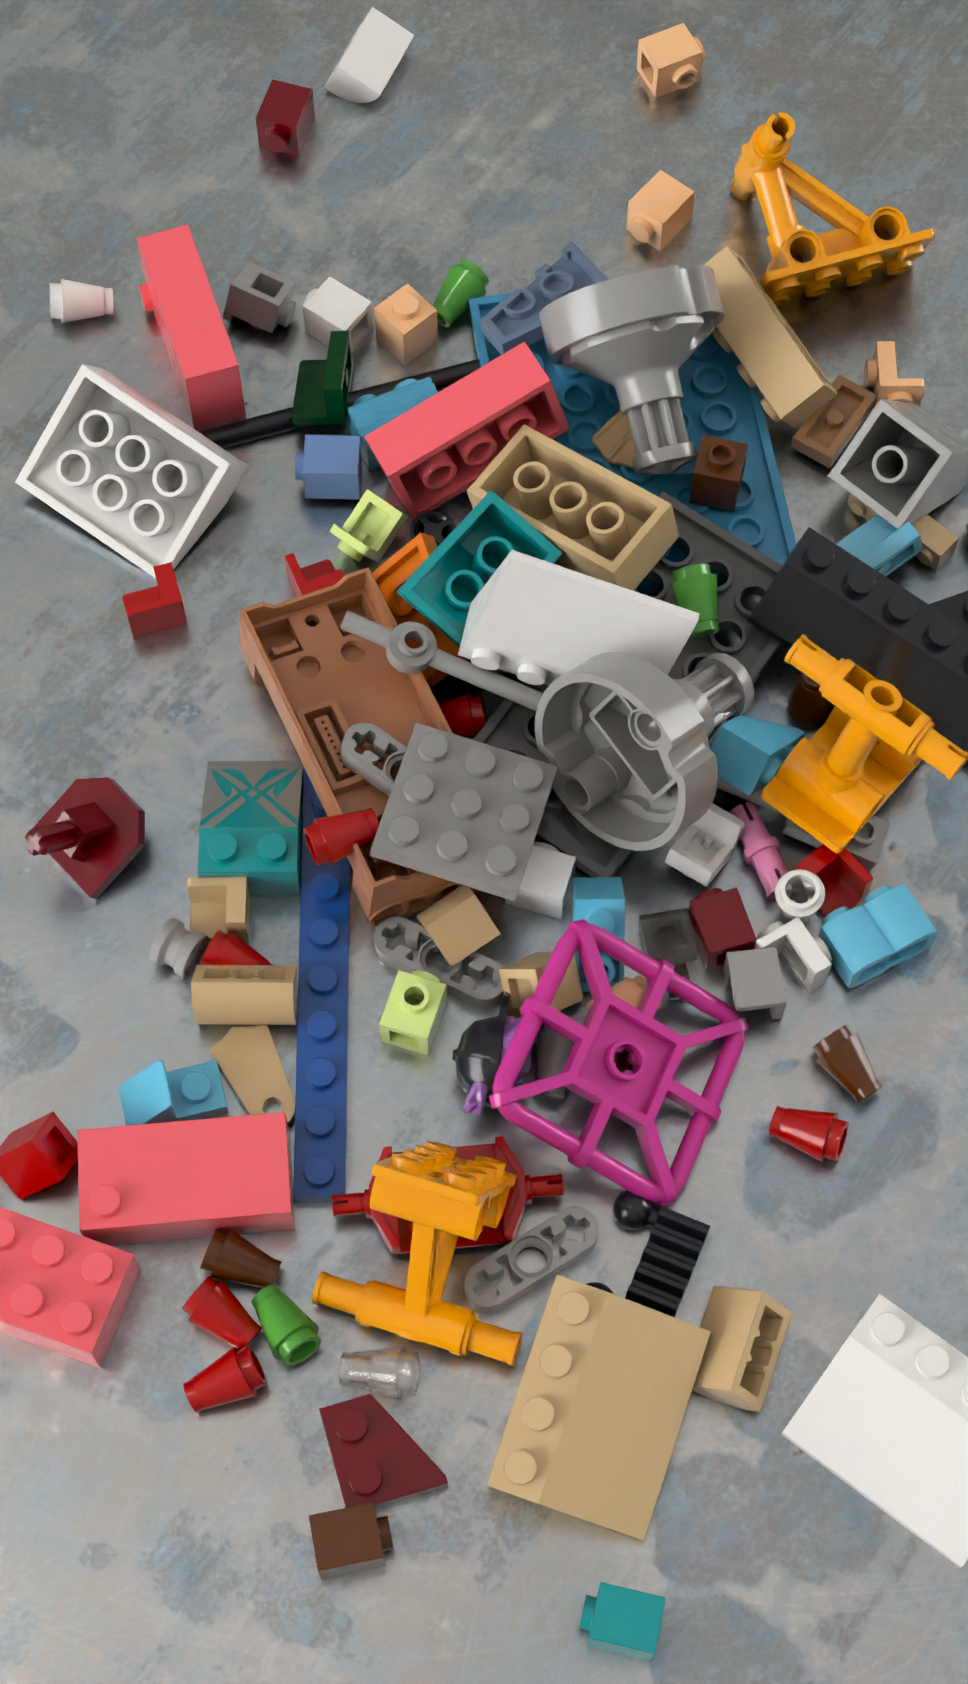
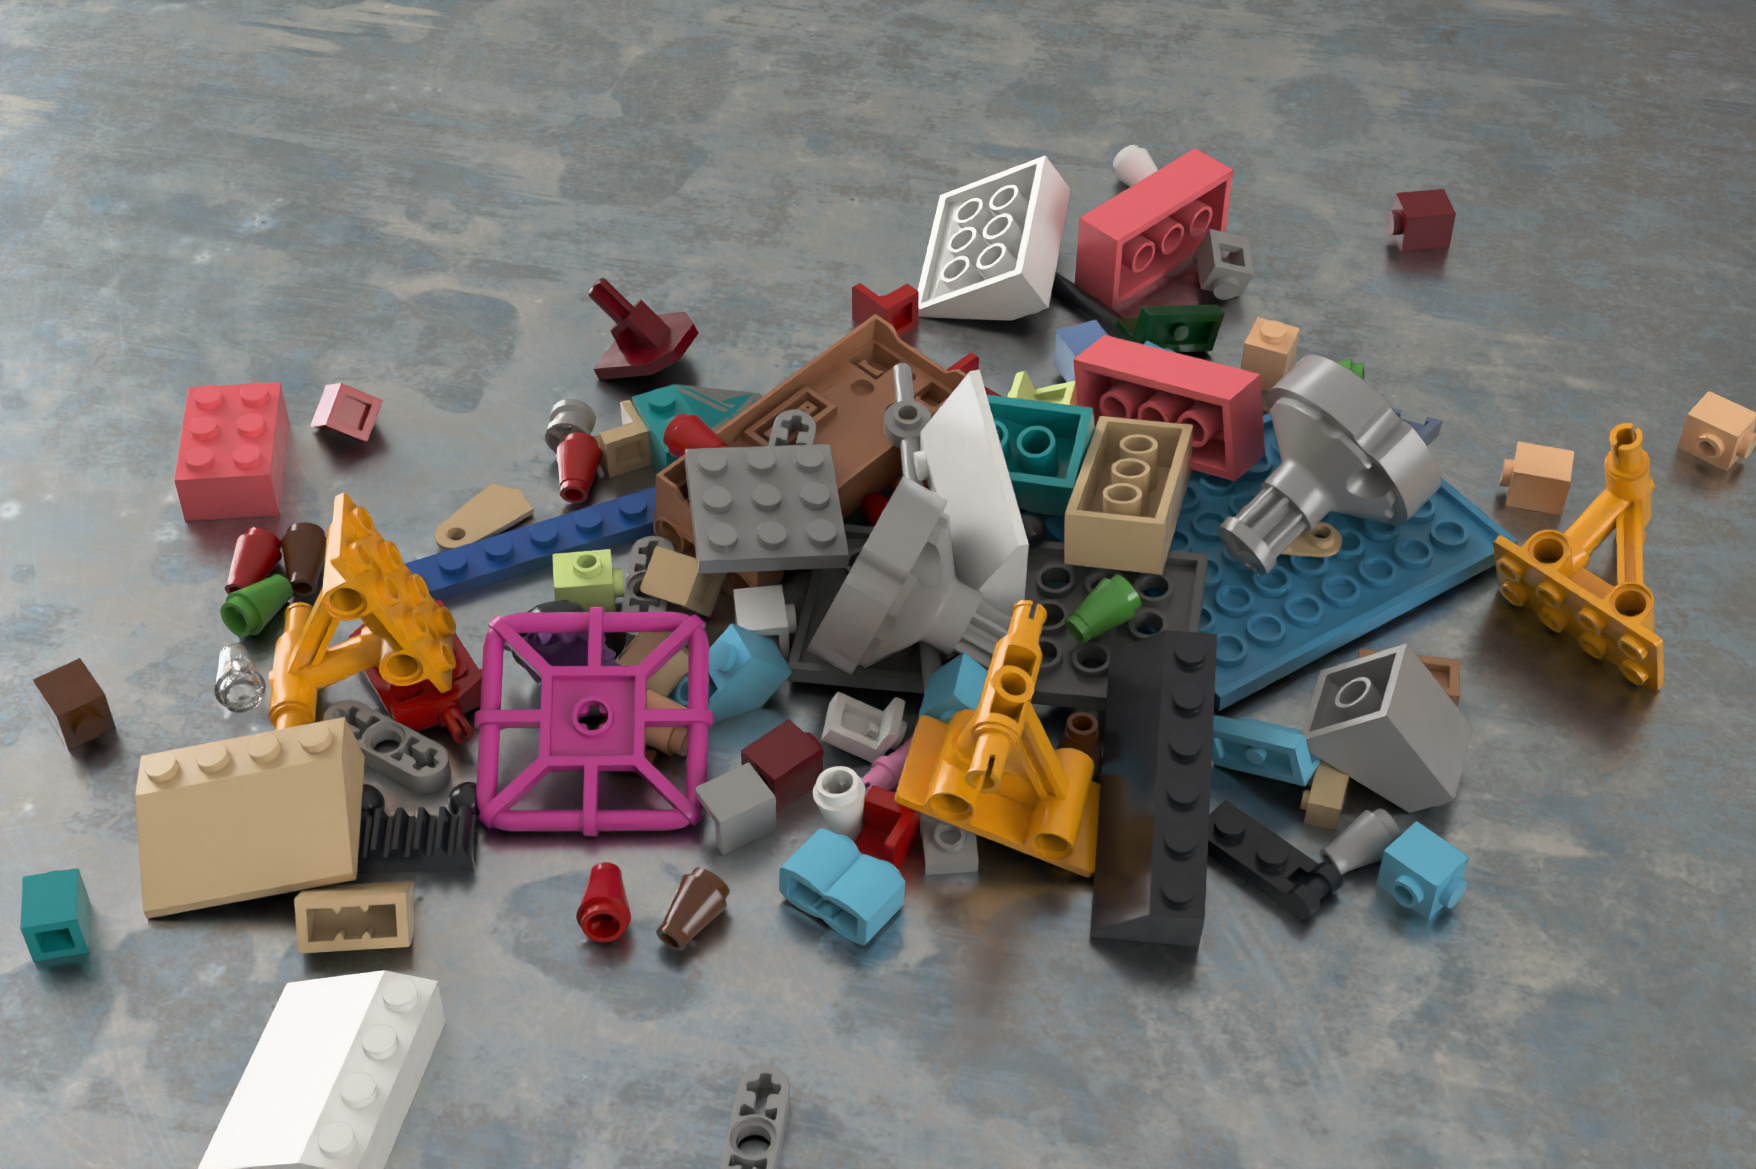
camera: 65 degrees right, 20 degrees down
coral brick [77,1112,295,1246] -> none
medium azure slope [119,1060,229,1126] -> none
red cone [183,1346,267,1413] -> none
tan brick [191,965,298,1025] -> none
white brick [302,276,374,352] -> none
dark red wing [319,1393,448,1509] -> none
white brick [324,7,414,103] -> none
clear smoke plate [638,908,698,1001] -> none
reddish brown brick [689,434,748,512] -> none
tan brick [704,246,838,428] -> none
white bracket [754,917,832,992] -> none
light nougat bracket [864,341,925,407] -> none

